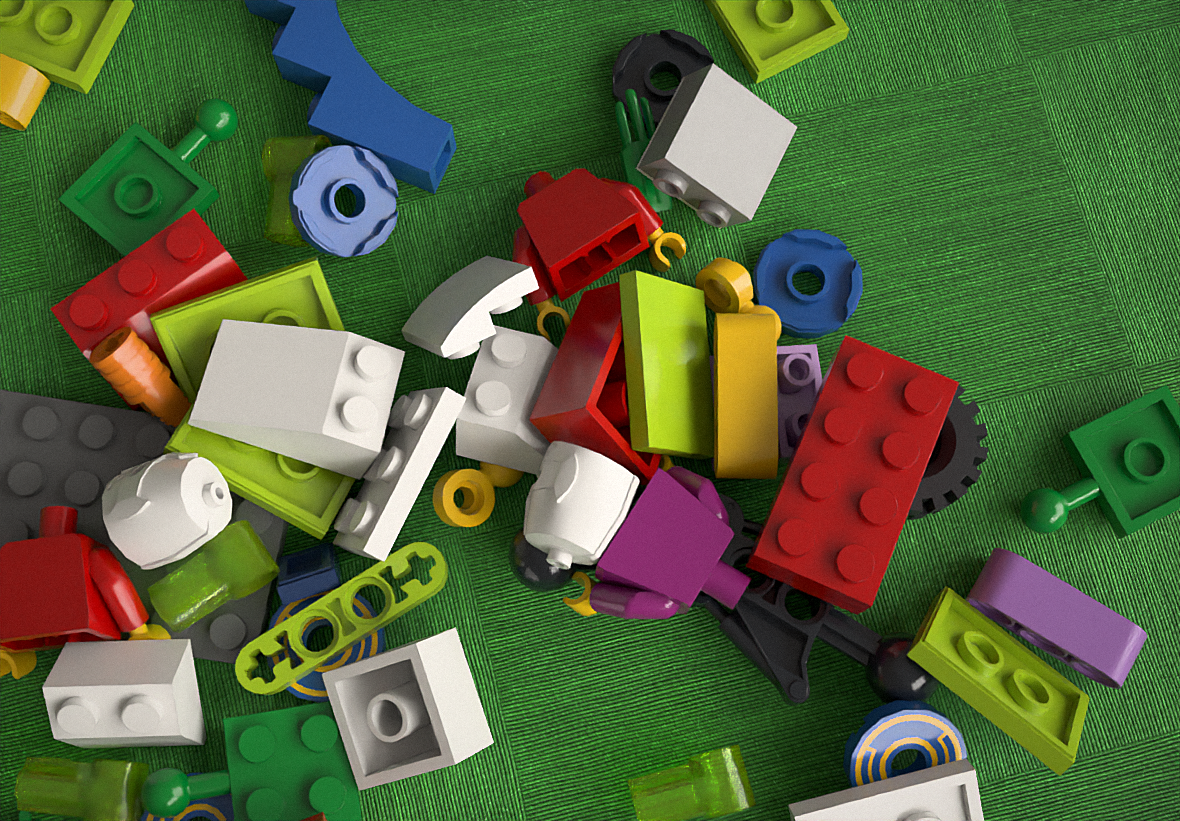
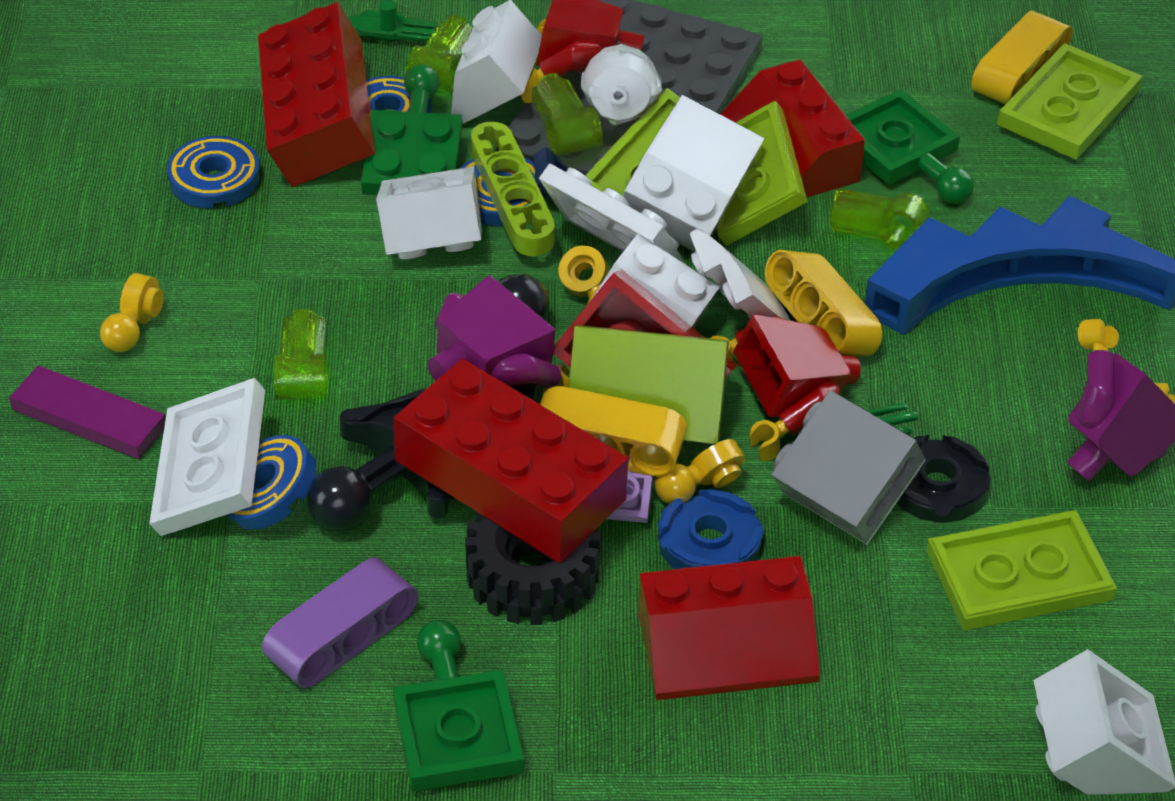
camera: 105 degrees right, 30 degrees down
orange hinge [89,327,192,427] -> none
tile [288,145,399,257] -> none
white helmet [524,441,640,569] -> none
lime tile [907,586,1090,776] -> none
none -> red slope [638,556,820,701]
none -> yellow beam [765,250,882,357]

